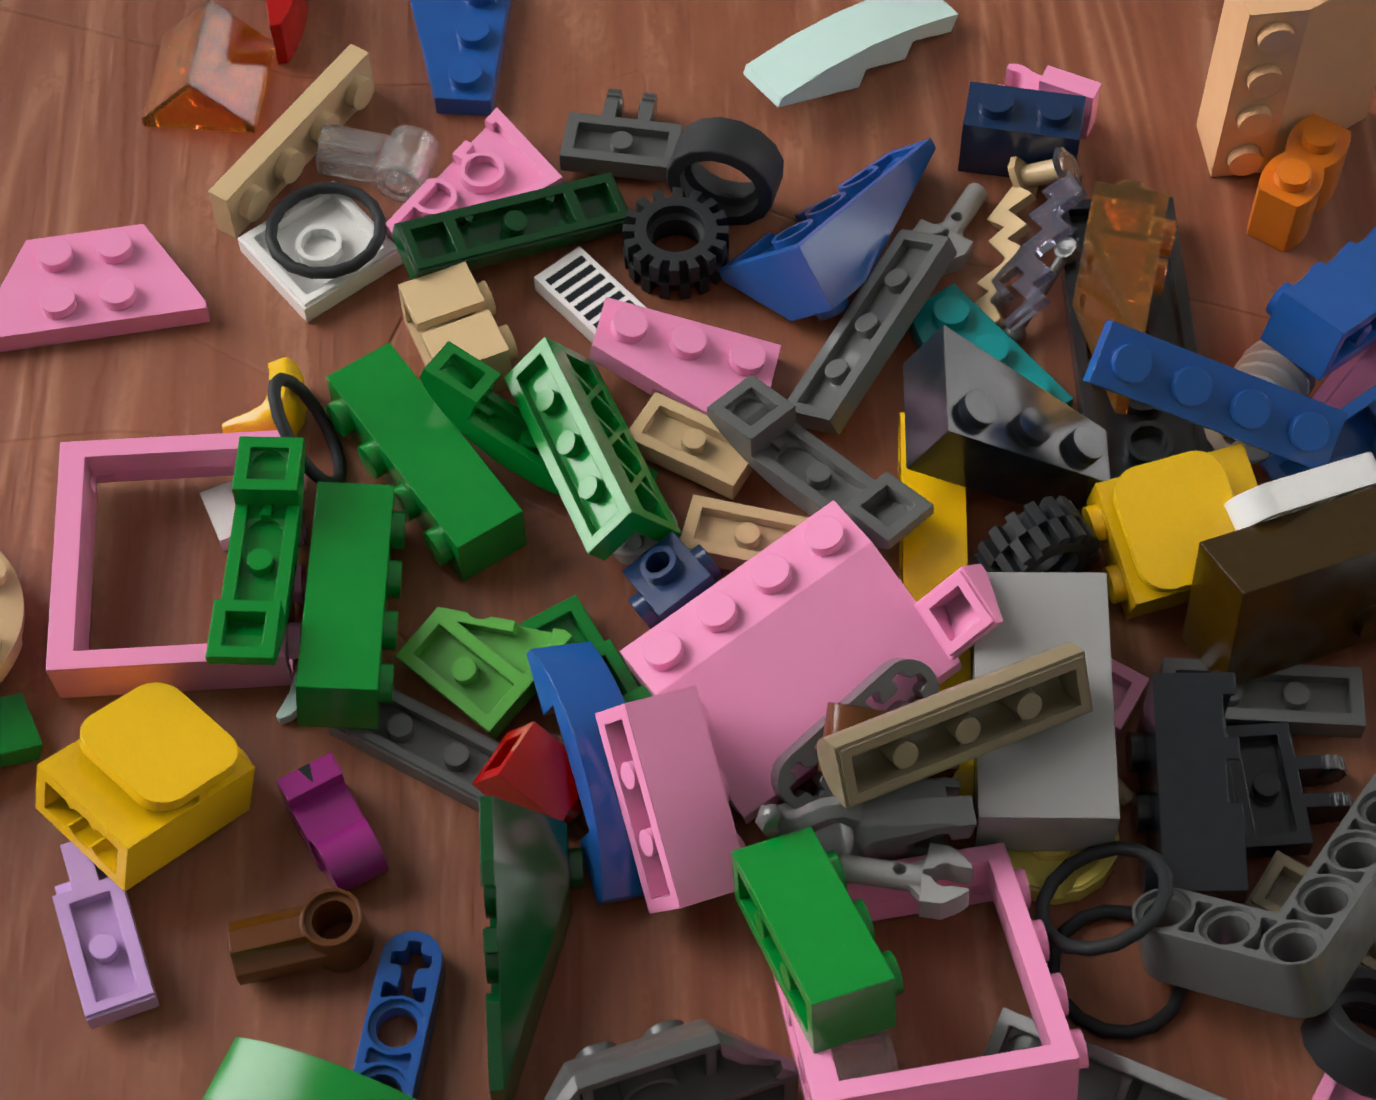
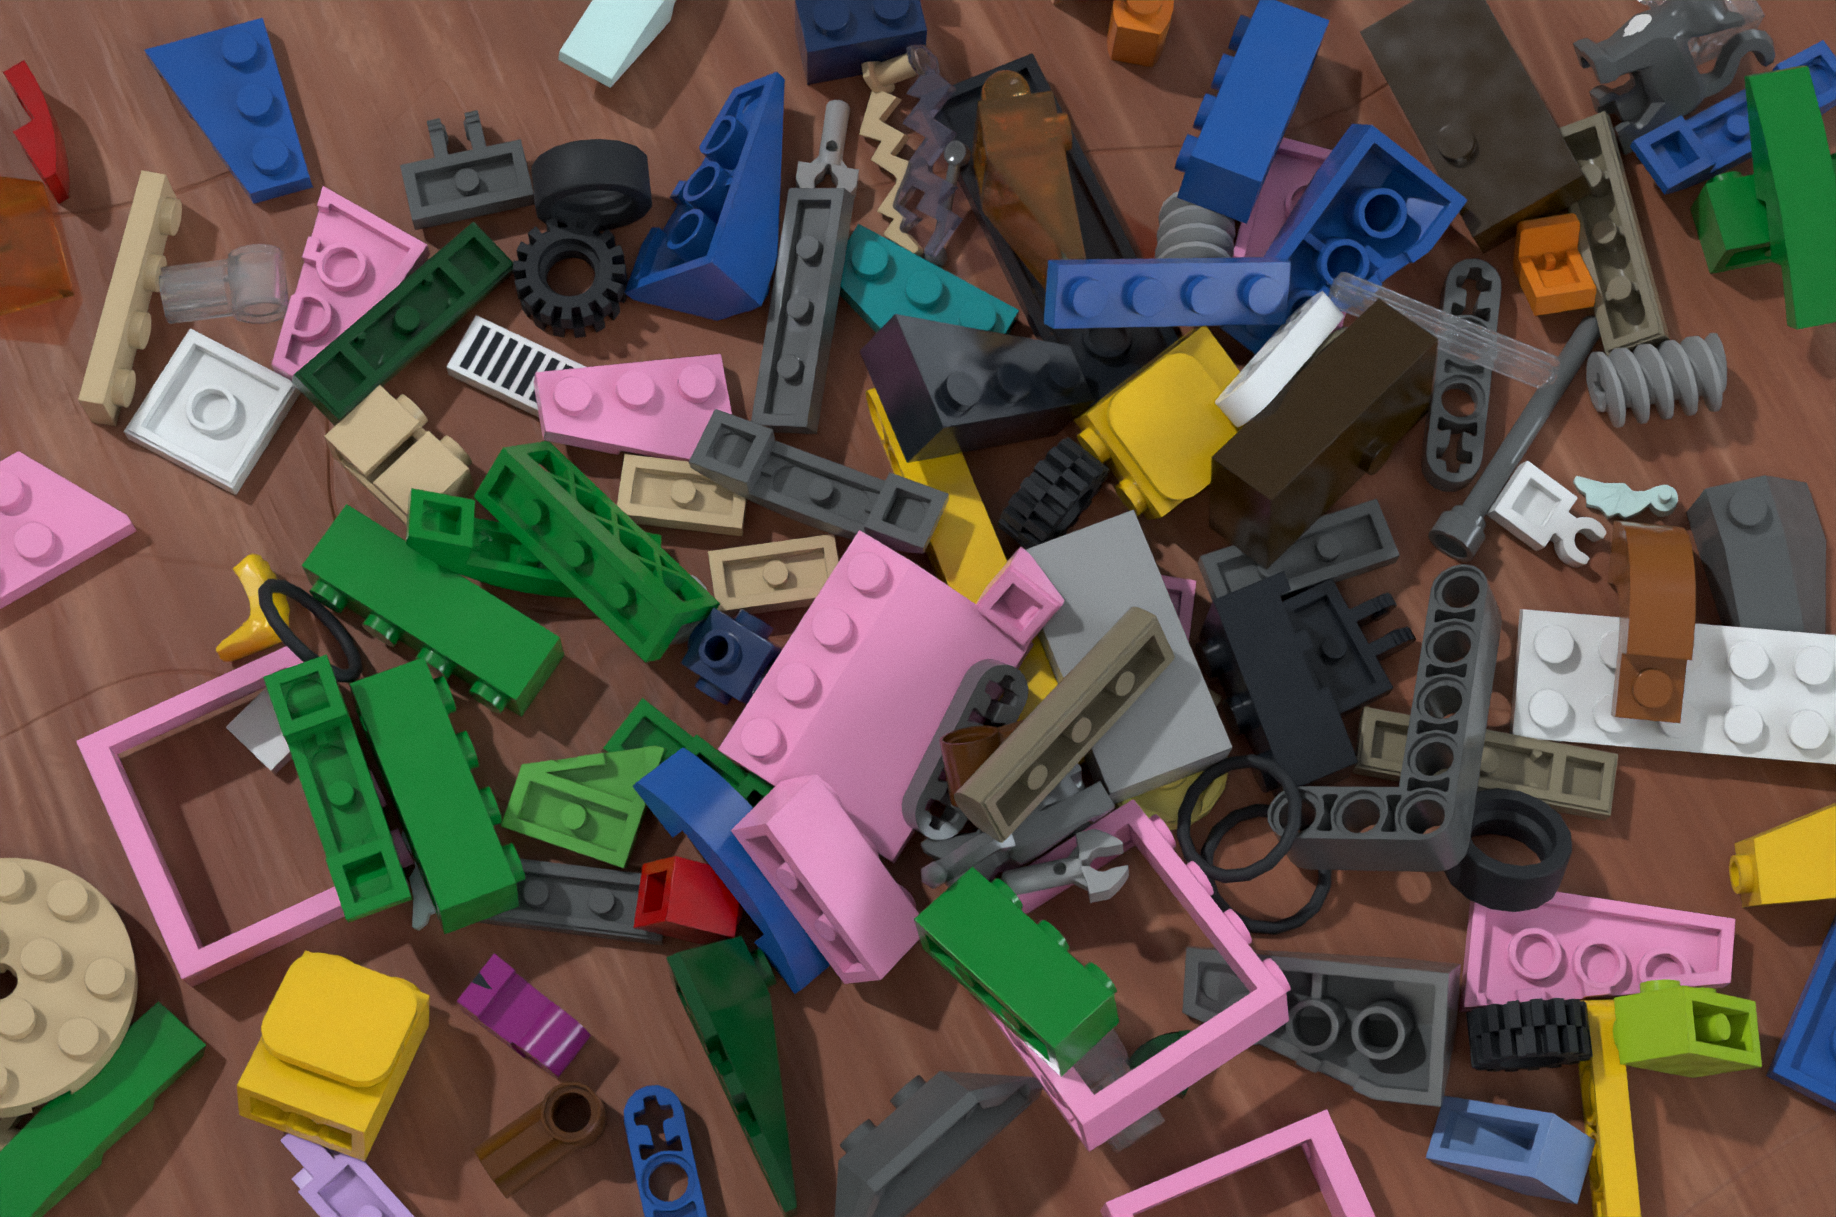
camera: 30 degrees left, 15 degrees up
black piece [265,182,386,279] -> none

